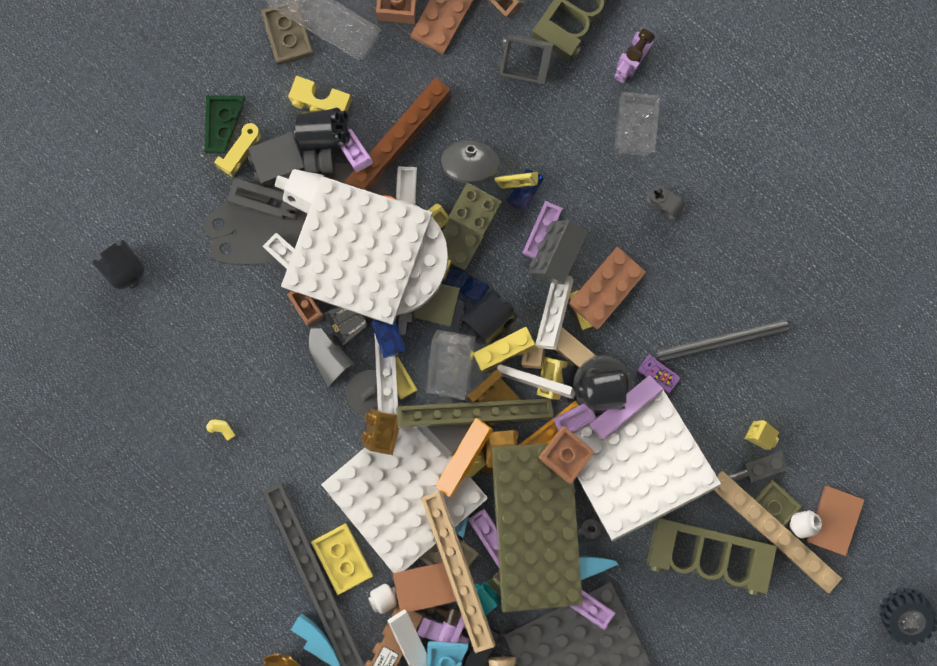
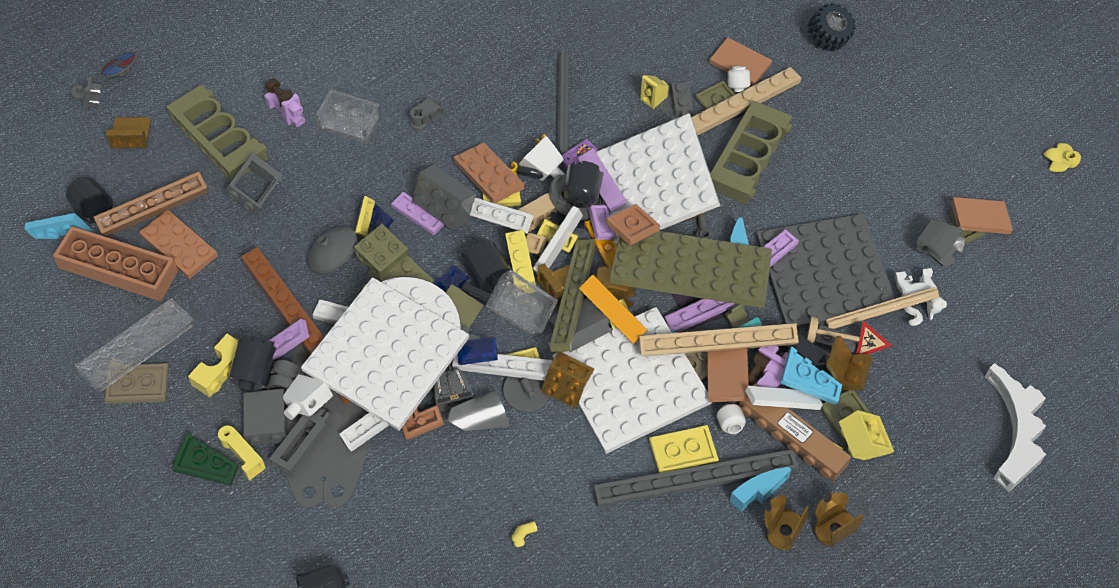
camera: 75 degrees left, 25 degrees down
none -> white torso [510,135,564,181]

